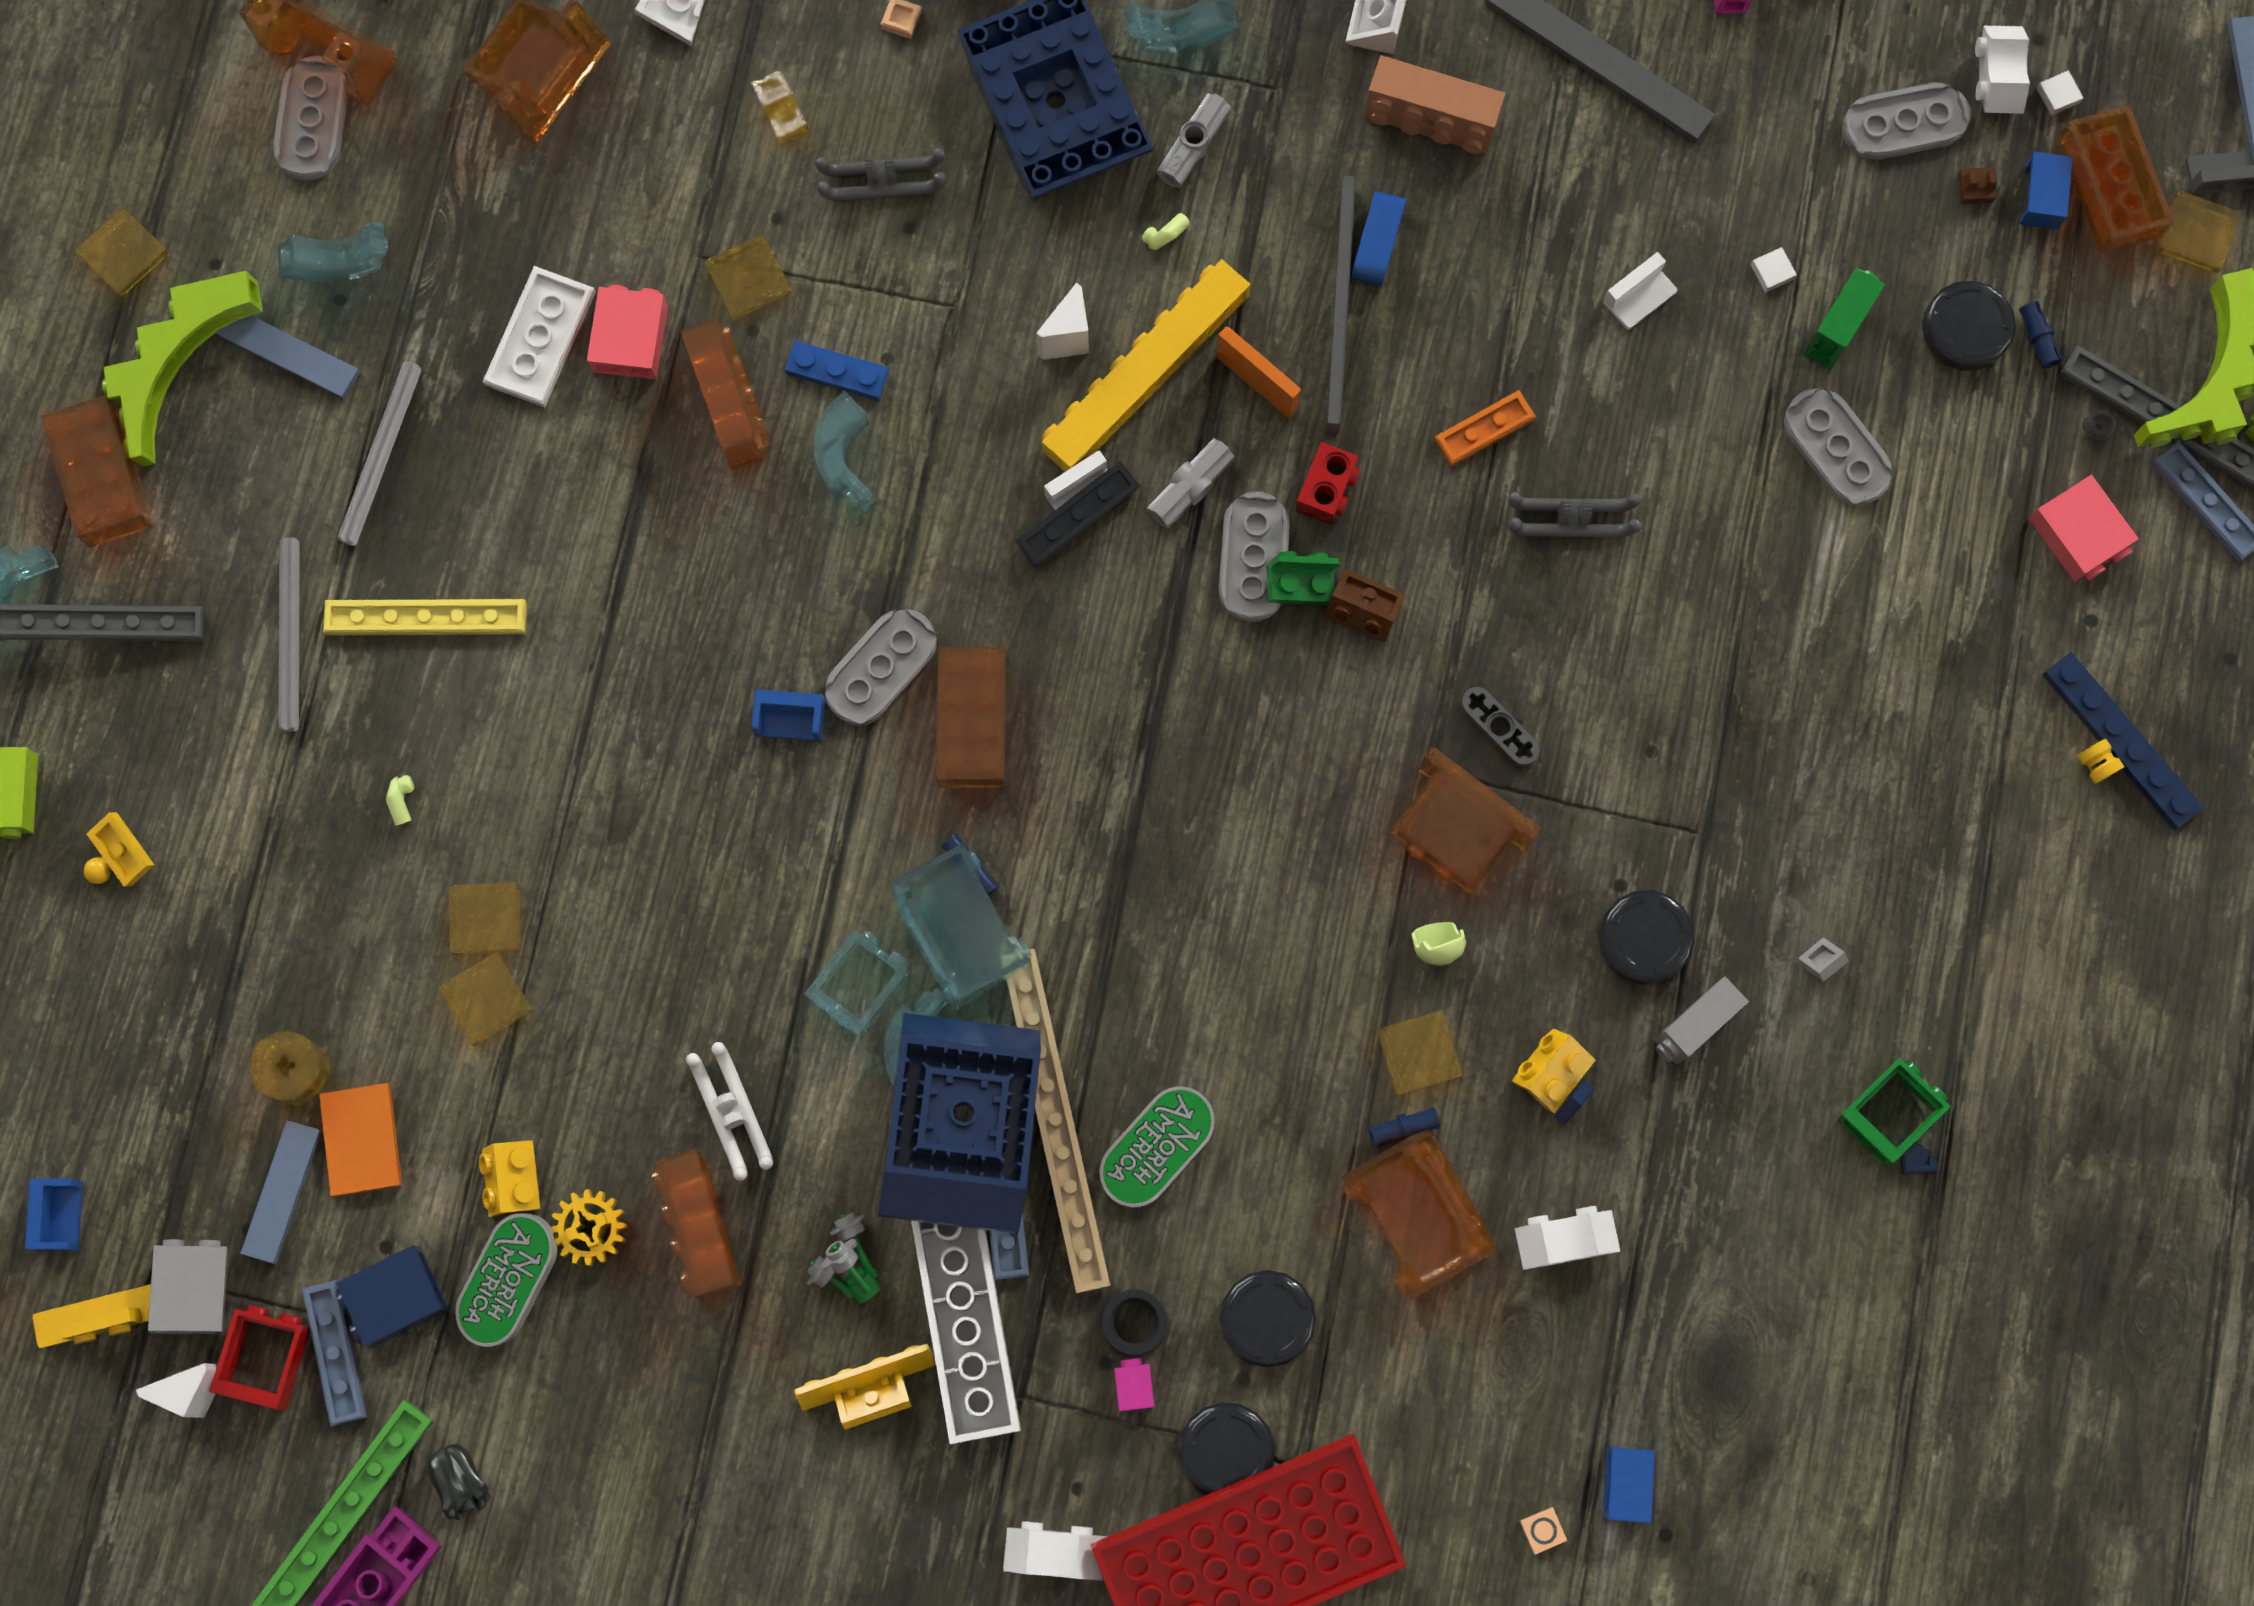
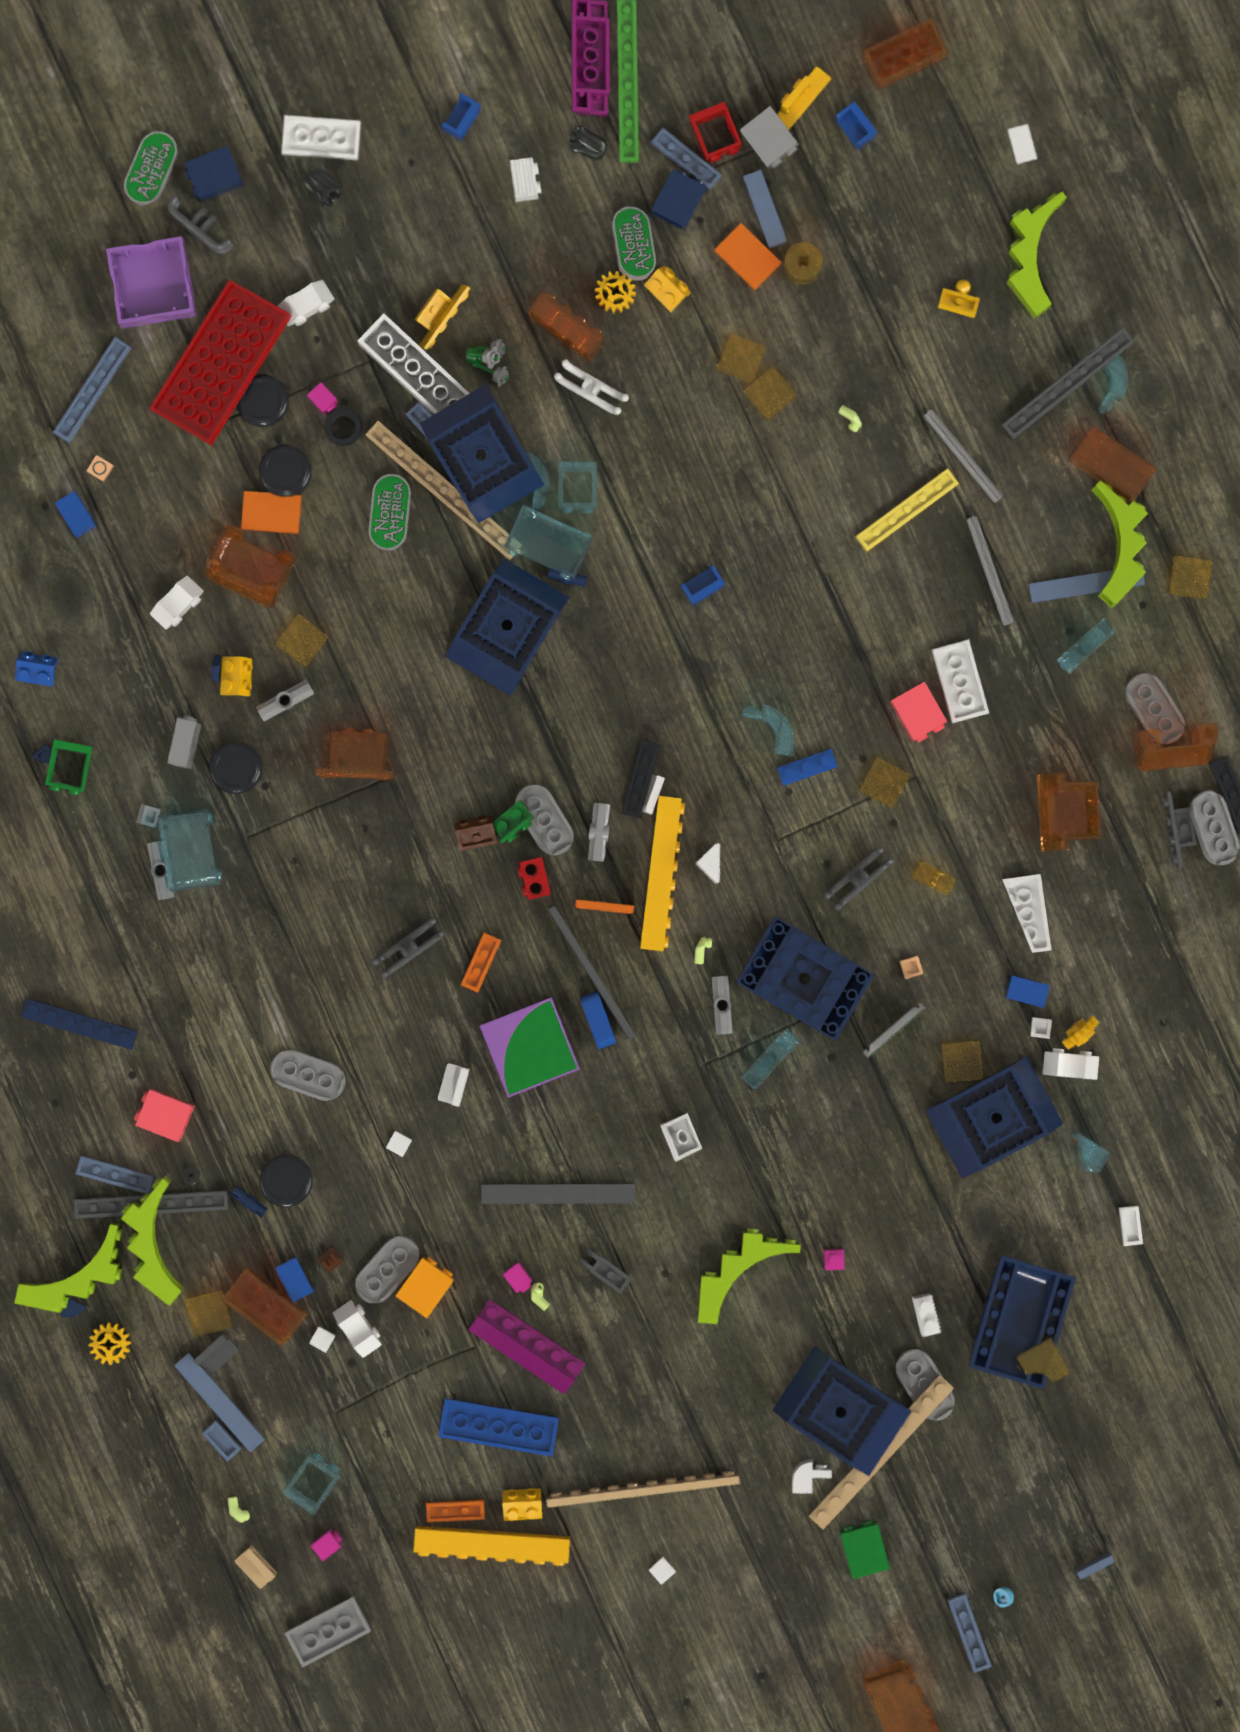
camera: 145 degrees right, 10 degrees up
white slope [136,1363,218,1418] -> none
clear orange brick [680,317,771,470] -> none
light grey tile [826,609,937,725] -> none
clear orange brick [936,647,1007,787] -> none
nougat brick [1364,55,1506,154] -> none
dark blue pin [1368,1107,1440,1149] -> none
yellowish green hair [1412,922,1466,966] -> none
dark grey beam [1460,687,1539,768] -> none
green window [1803,267,1885,370] -> none
yellow wheel [2077,738,2124,784] -> none
none -> blue bracket [15,651,58,687]
none -> light grey piece [147,841,175,900]
none -> clear light blue windscreen [158,809,223,892]
none -> orange tile [241,491,302,534]
none -> light grey piece [256,679,314,722]
none -> light orange brick [396,1256,455,1318]
none -> dark blue slope [445,558,570,696]
none -> green tile [480,997,580,1098]
none -> white brick [510,157,541,202]

